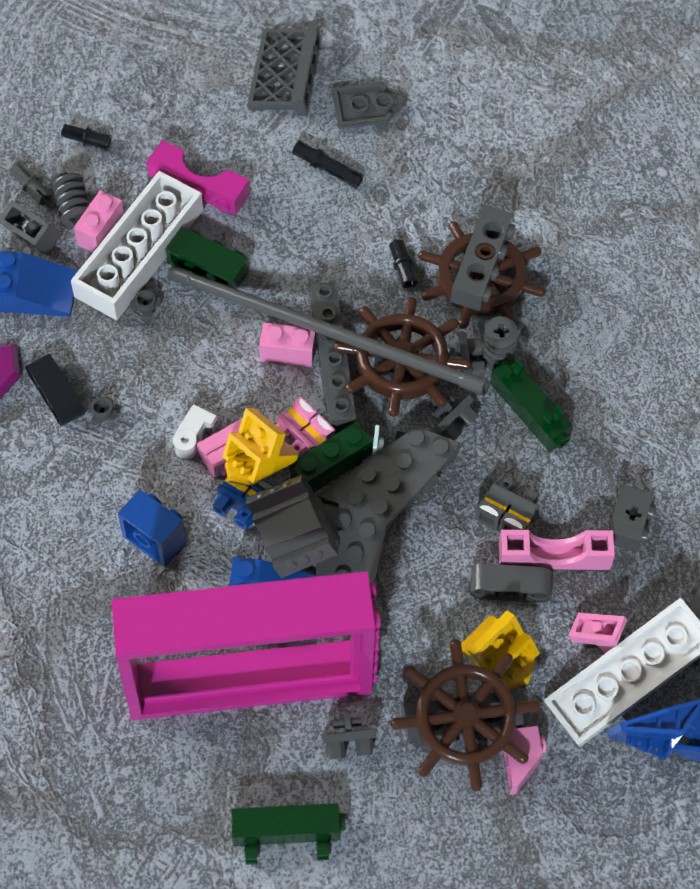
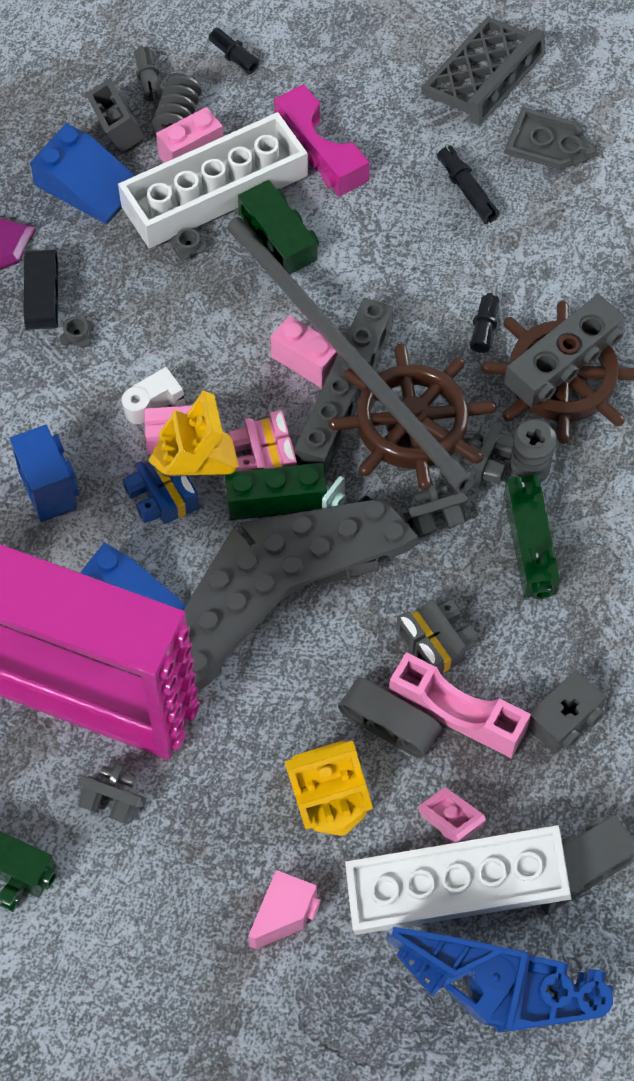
camera: 30 degrees right, 0 degrees up
dark grey slope [245,474,338,578] -> none
reddish brown brick [390,639,541,792] -> none

